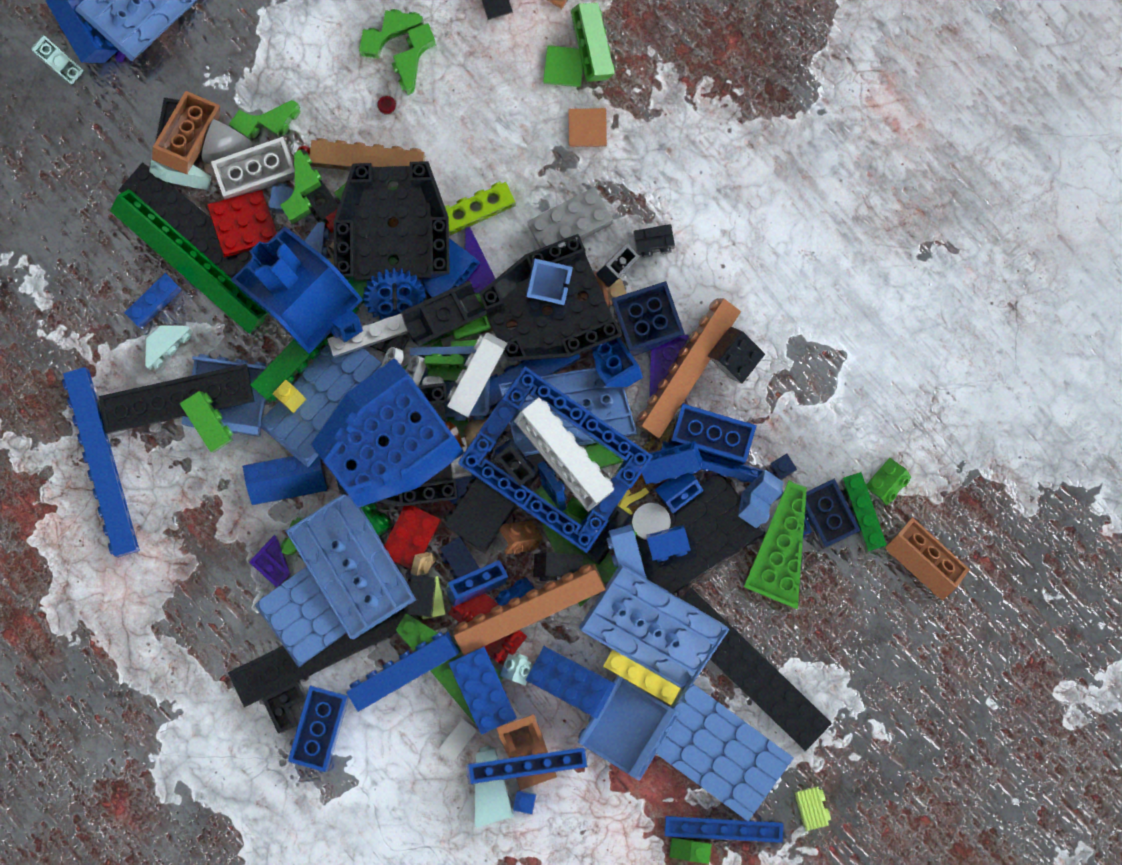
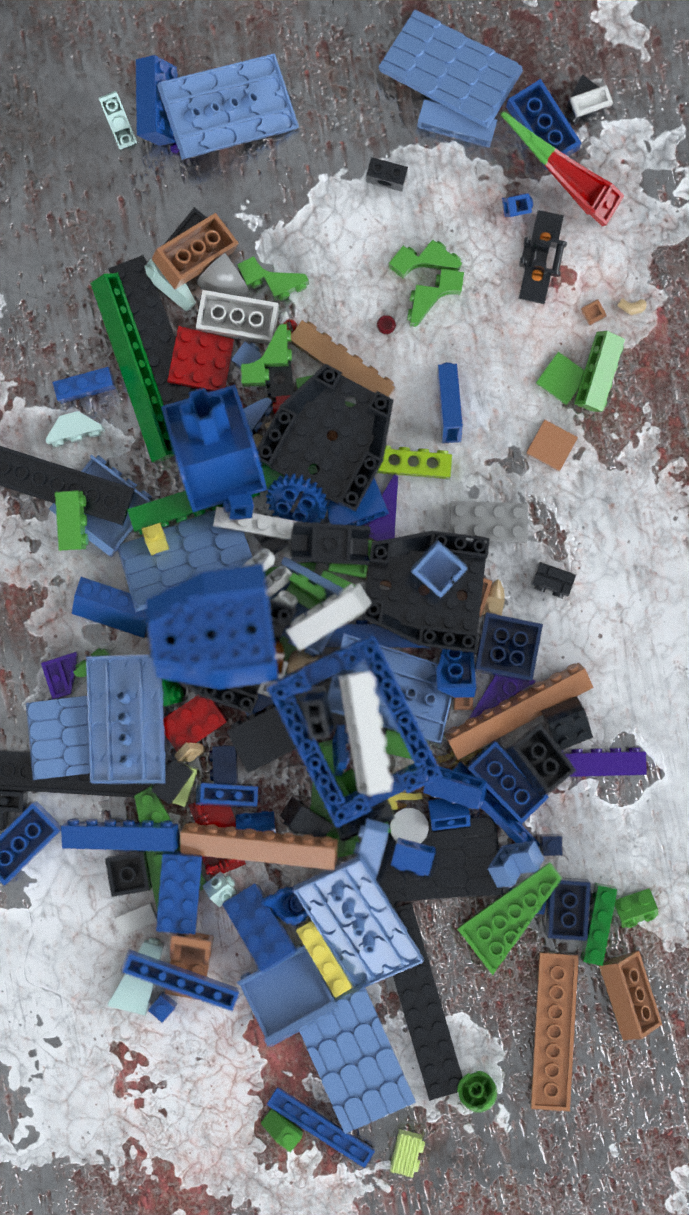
camera: 25 degrees right, 5 degrees up
nougat bracket [499,520,543,555] -> none
black brick [596,243,640,288] -> none
none -> black brick [105,850,152,897]
none -> blue hair [261,886,309,926]
none -> blue slope [437,362,463,444]
none -> nougat tile [453,697,473,710]
none -> bright green cylinder [458,1071,497,1113]
none -> black brick [505,724,577,797]
none -> nougat plate [530,952,579,1111]
none -> dark purple brick [562,747,647,777]

